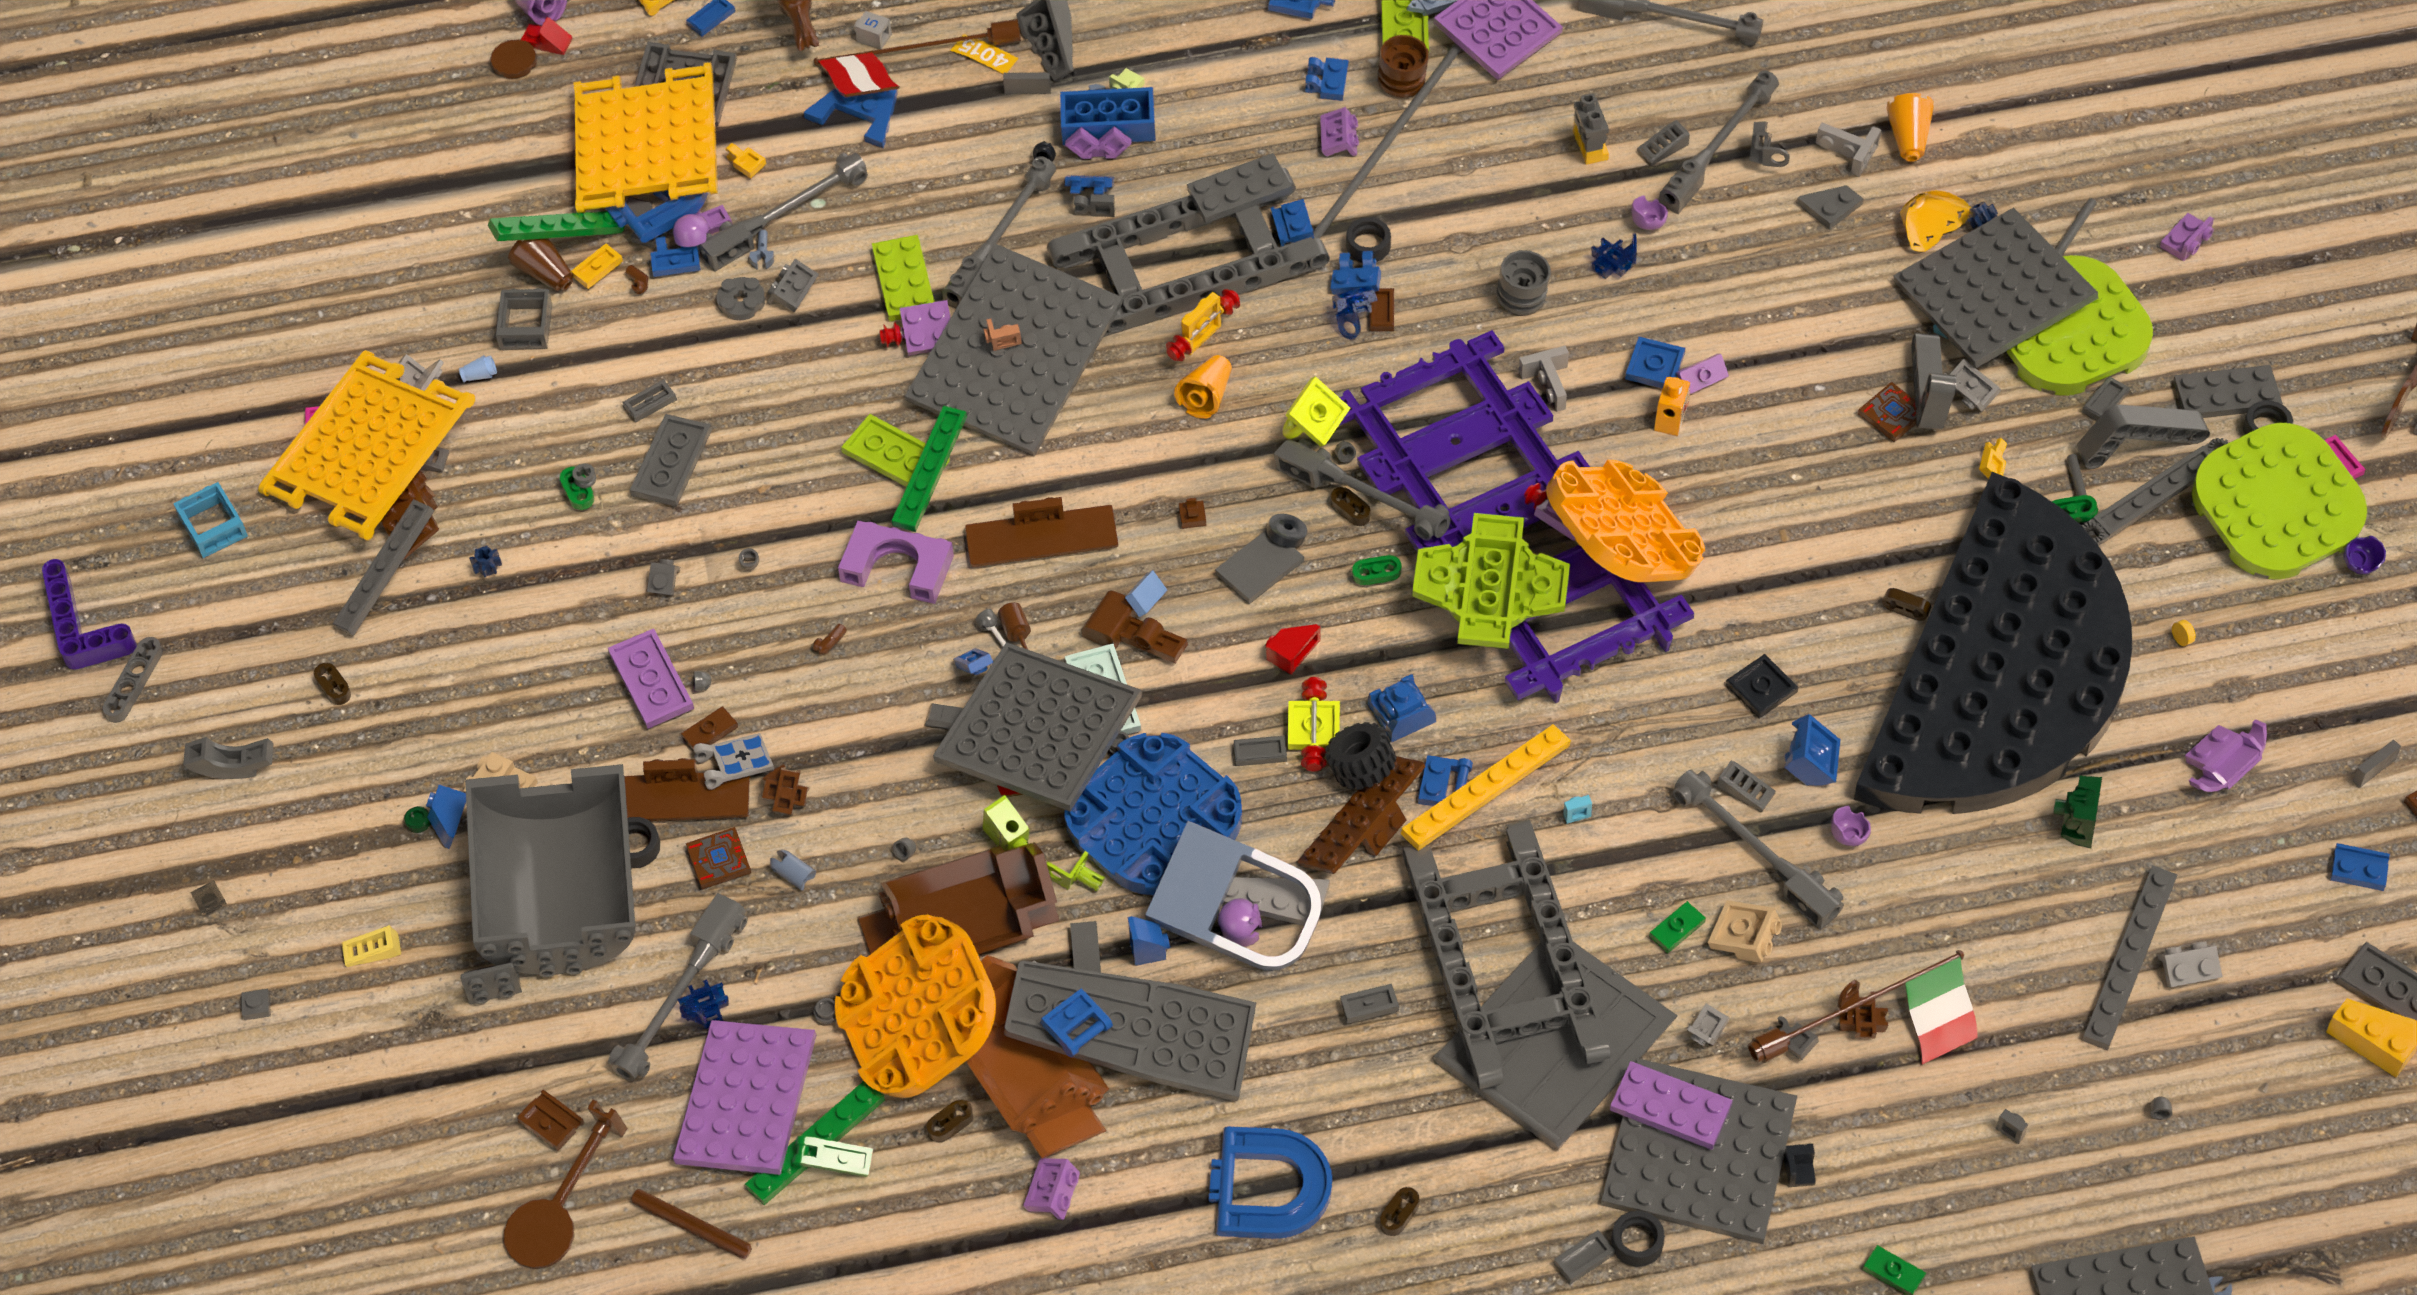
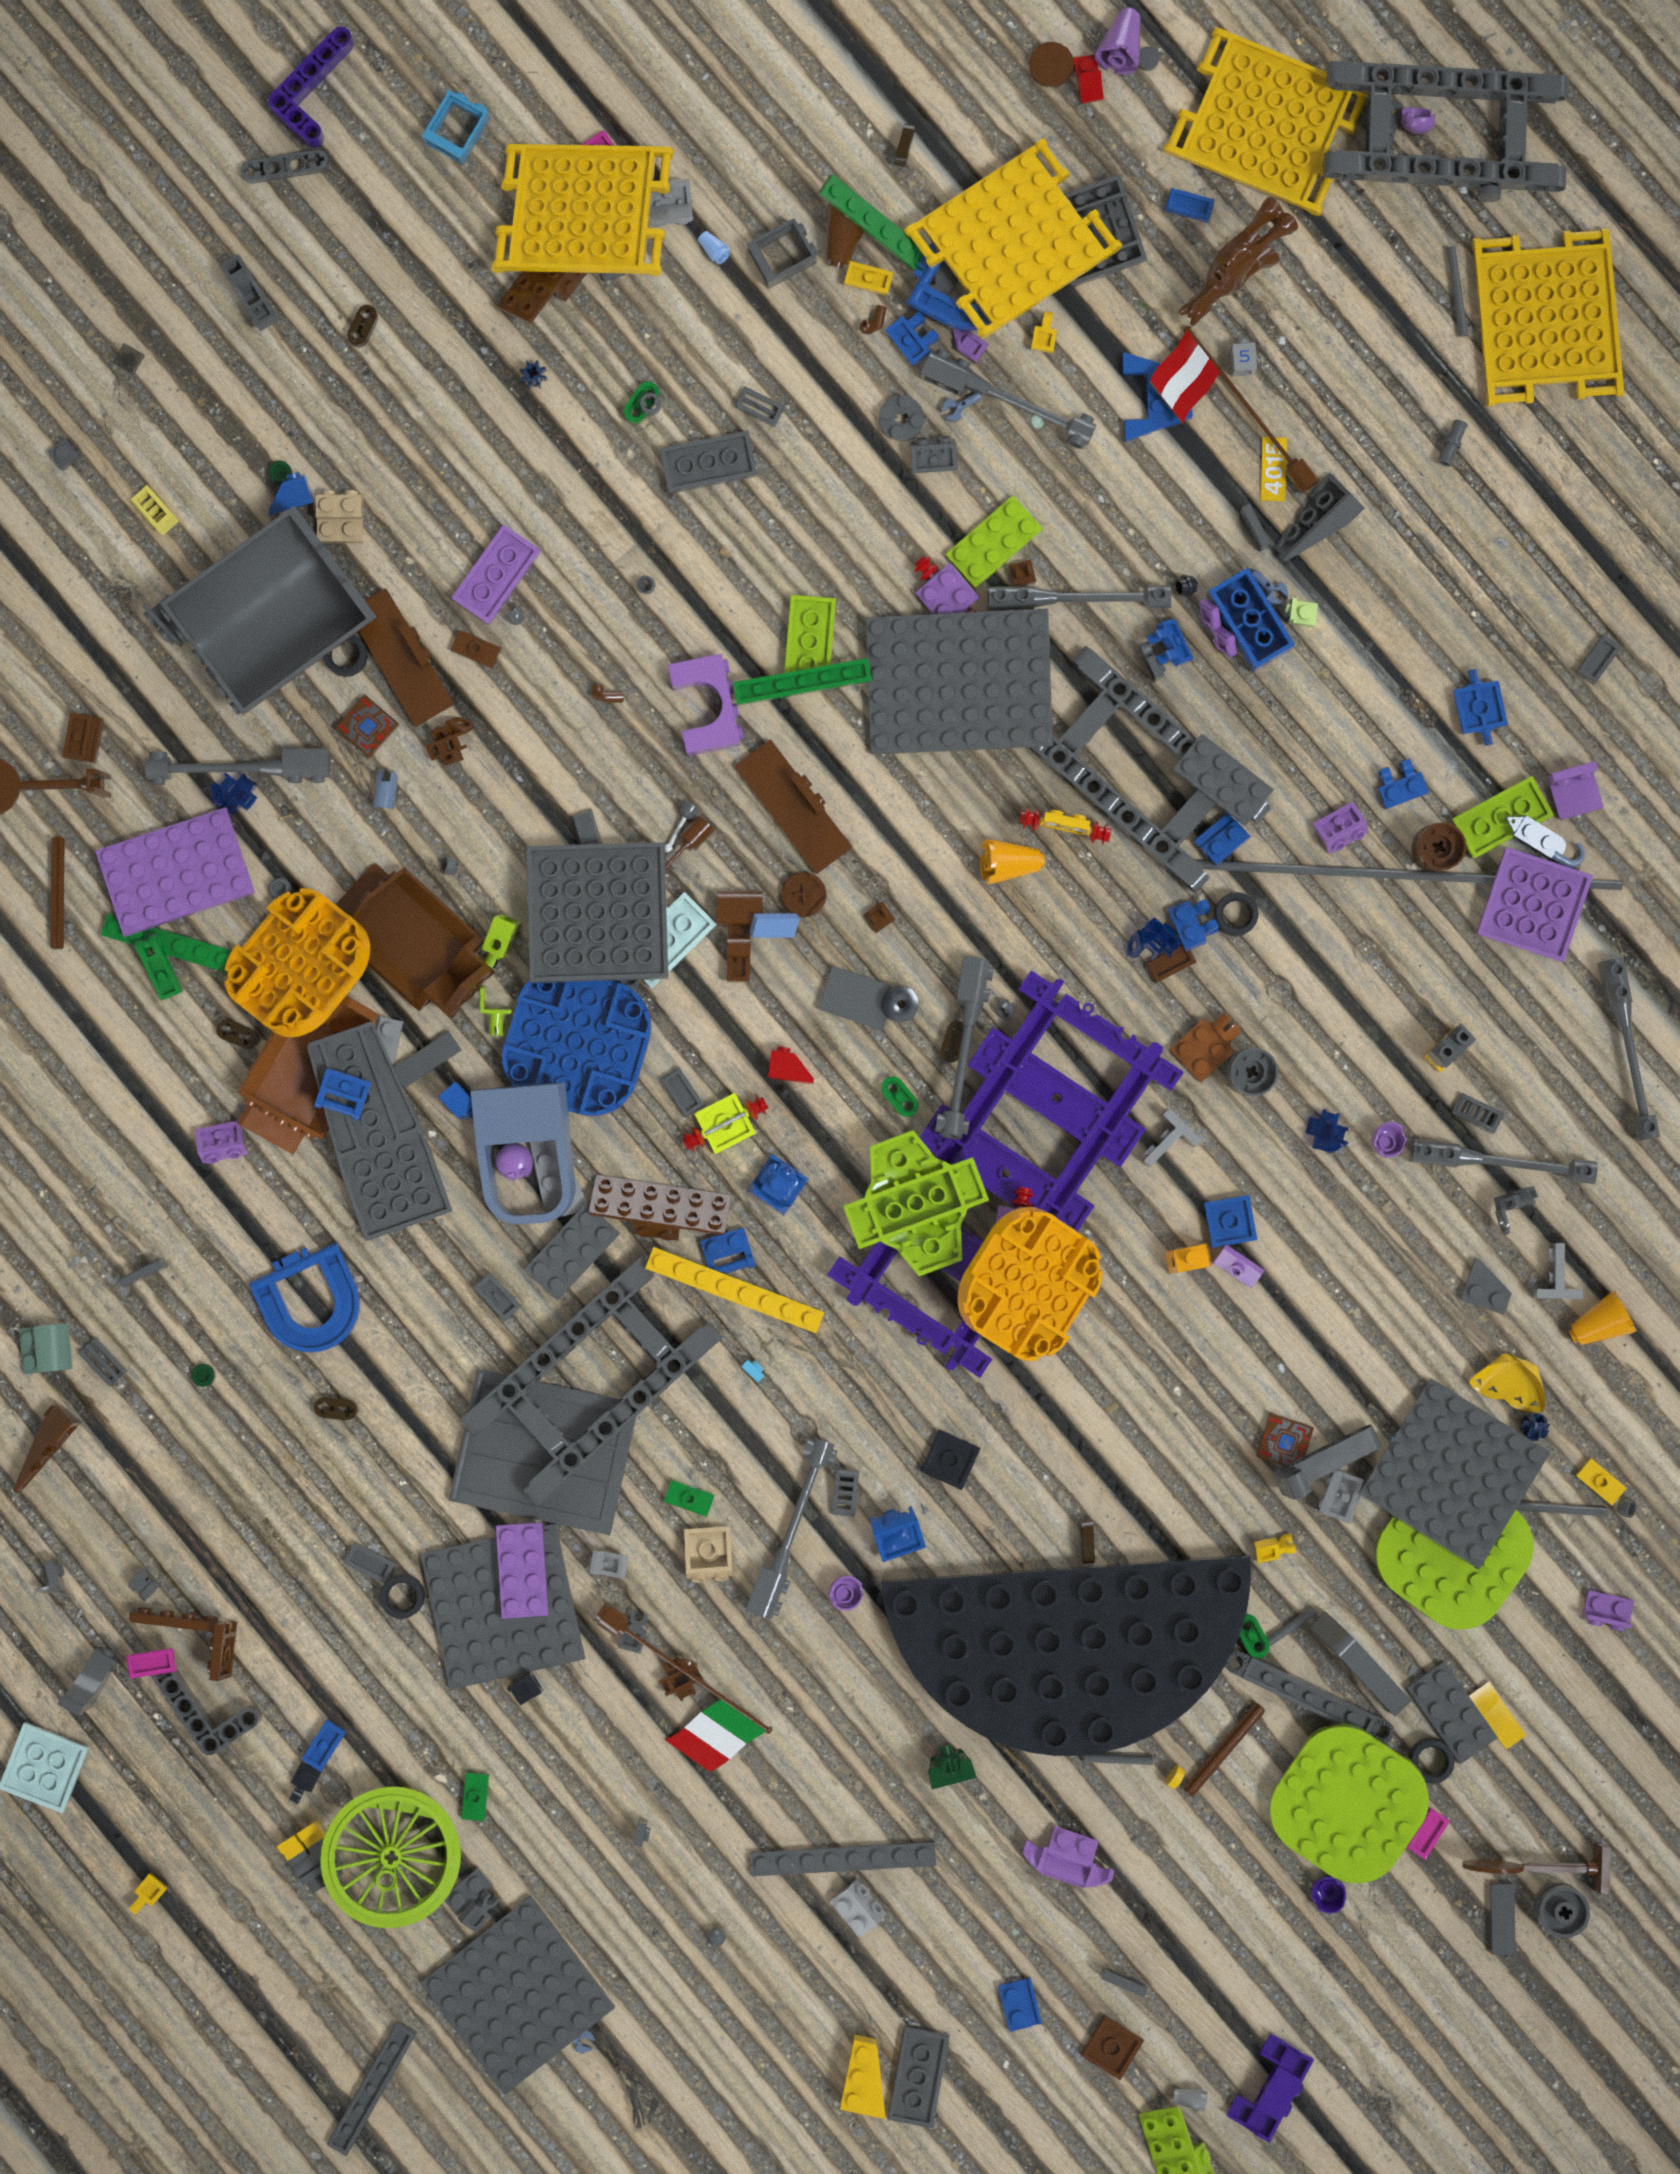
camera: 60 degrees right, 30 degrees up
dark grey tile [333,499,434,636] -> none
dark grey bracket [647,559,681,596] -> none
medium lavender hair [673,214,710,247] -> none
light grey flag [694,733,774,789] -> none
blue plate [953,648,994,675] -> none
nougat bracket [983,319,1022,351] -> none
neon yellow tile [1282,376,1350,447] -> none
black tyre [1325,722,1396,790] -> none
dark grey tile [2082,376,2130,421] -> none
none -> dark grey plate [524,1202,620,1301]
none -> reddish brown tile [781,872,827,918]
none -> dark brown beam [894,123,916,167]
none -> reddish brown tile [1009,560,1036,586]
none -> dark grey bar [1083,1753,1153,1765]
none -> dark orange plate [1170,1013,1241,1083]
none -> reddish brown axle [1183,1703,1266,1797]
none -> yellow sticker [1469,1682,1527,1750]
none -> yellow plate [1575,1458,1627,1506]
none -> dark grey hinge [1617,1499,1637,1518]

